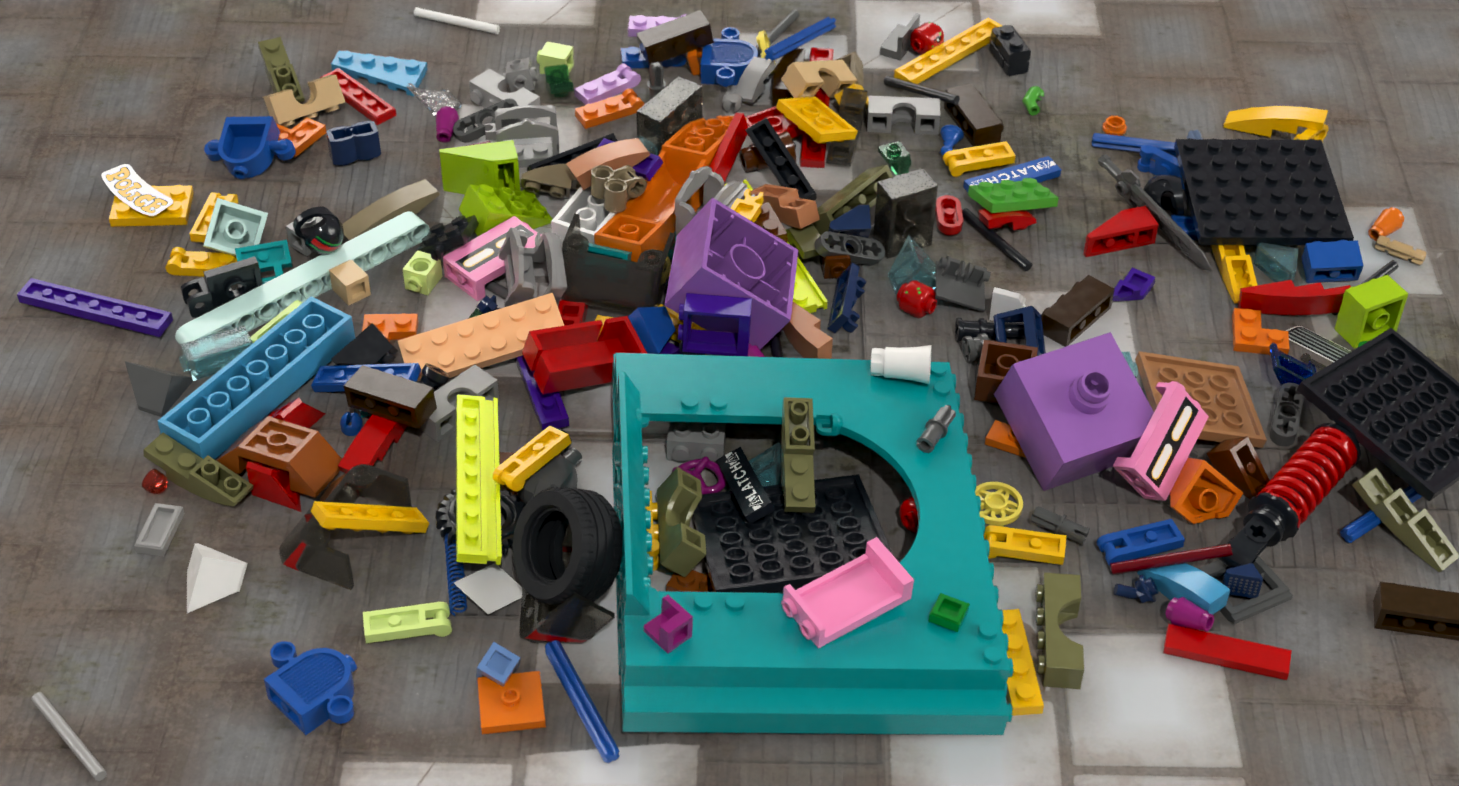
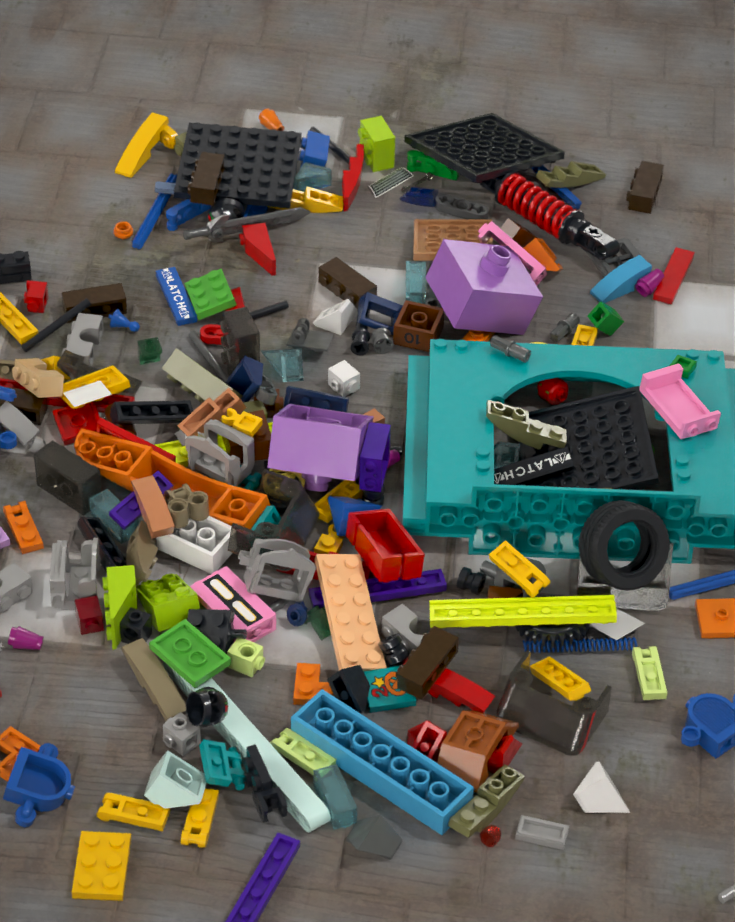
camera: 85 degrees left, 0 degrees up
sticker [102,164,173,216] -> none
blue tile [311,363,422,392] -> none
dark blue brick [326,121,381,166] -> none
tan panel [329,260,371,306] -> none
blue hinge [340,412,363,436] -> none
dark grey beam [453,99,518,143] -> none
medium blue panel [476,642,520,687] -> none
magenta panel [644,595,693,653] -> none
dark grey axle [647,62,666,107] -> none
white plant [871,345,932,384] -> none
red head [897,280,937,318] -> none
yellow plate [943,141,1016,177] -> none
bright green arm [1022,86,1044,116] -> none
olive arch [1036,572,1084,689] -> none
blue plate [1096,519,1185,567] -> none
dark red bar [1111,544,1233,575] -> none
dark purple slope [1112,267,1155,301] -> none
dark blue plate [1114,574,1159,603] -> none
dark blue slope [1222,563,1263,598] -> none
orange plate [1232,308,1289,357] -> none
tan axle [1375,235,1427,265] -> none
none -> red brick [24,280,48,313]
none -> white sticker [63,381,112,407]
none -> black brick [120,607,152,644]
none -> bright green plate [149,619,231,688]
none -> dark brown brick [187,152,224,205]
none -> white brick [328,360,360,397]
none -> green brick [587,301,624,336]

